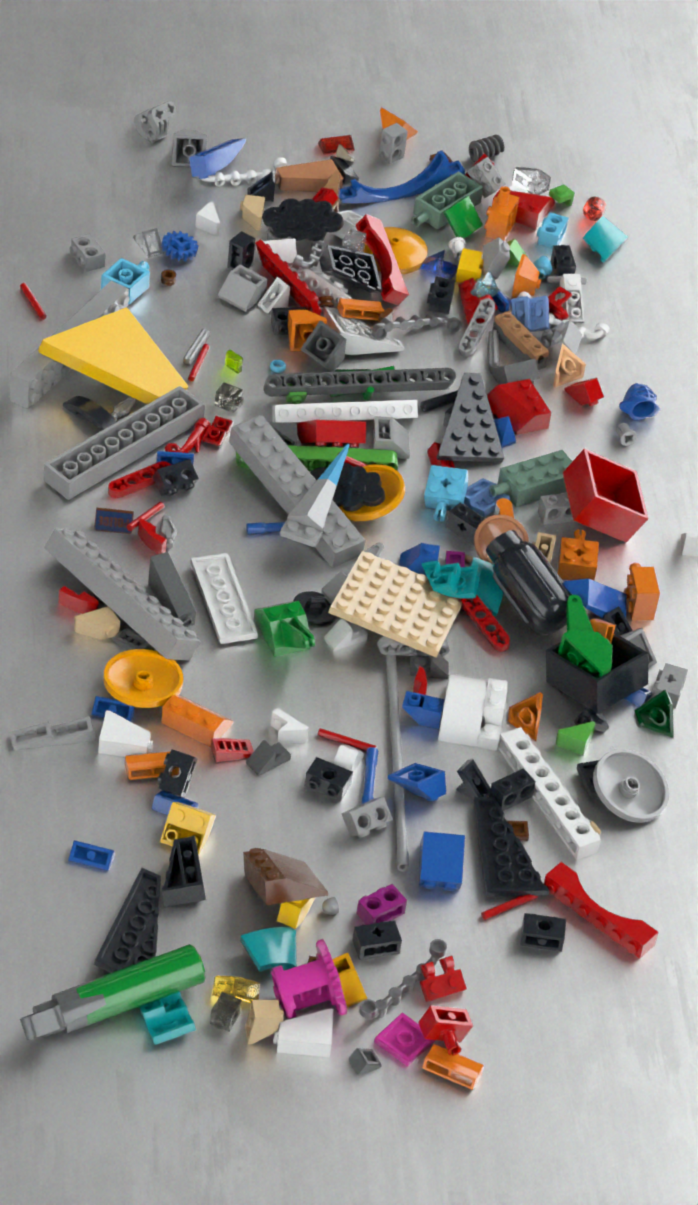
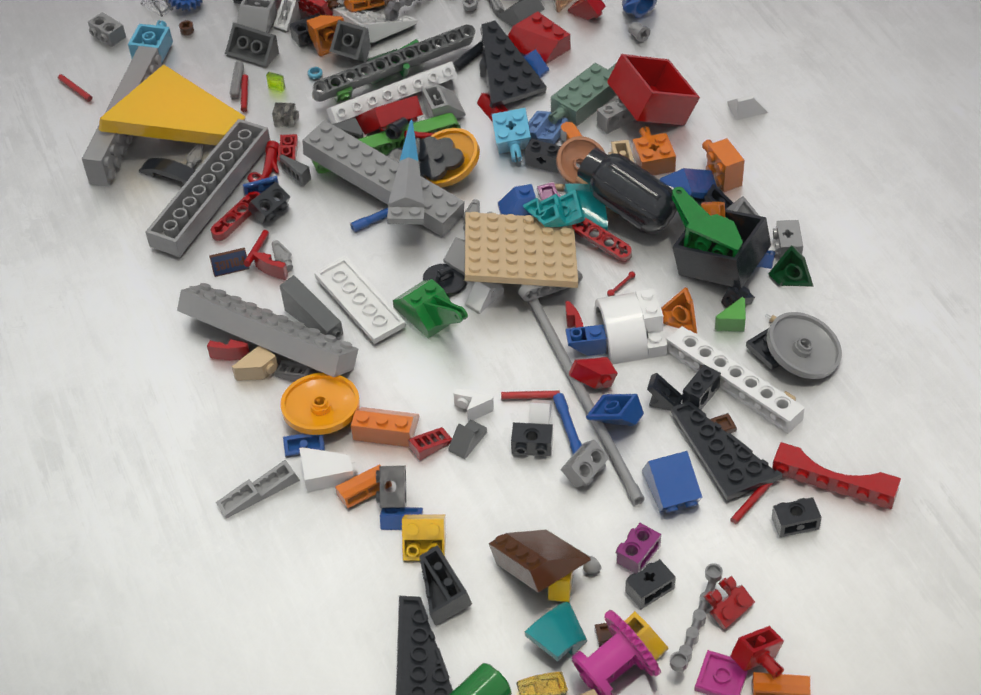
camera: 10 degrees left, 5 degrees up
blue slope [68,840,115,871] -> none
dark grey slope [410,654,449,679] -> none
none -> dark grey slope [225,22,279,67]
none -> dark grey slope [279,154,311,186]
none -> black cone [385,117,408,139]
none -> red slope [568,357,618,389]
none -> red hinge [607,271,636,297]

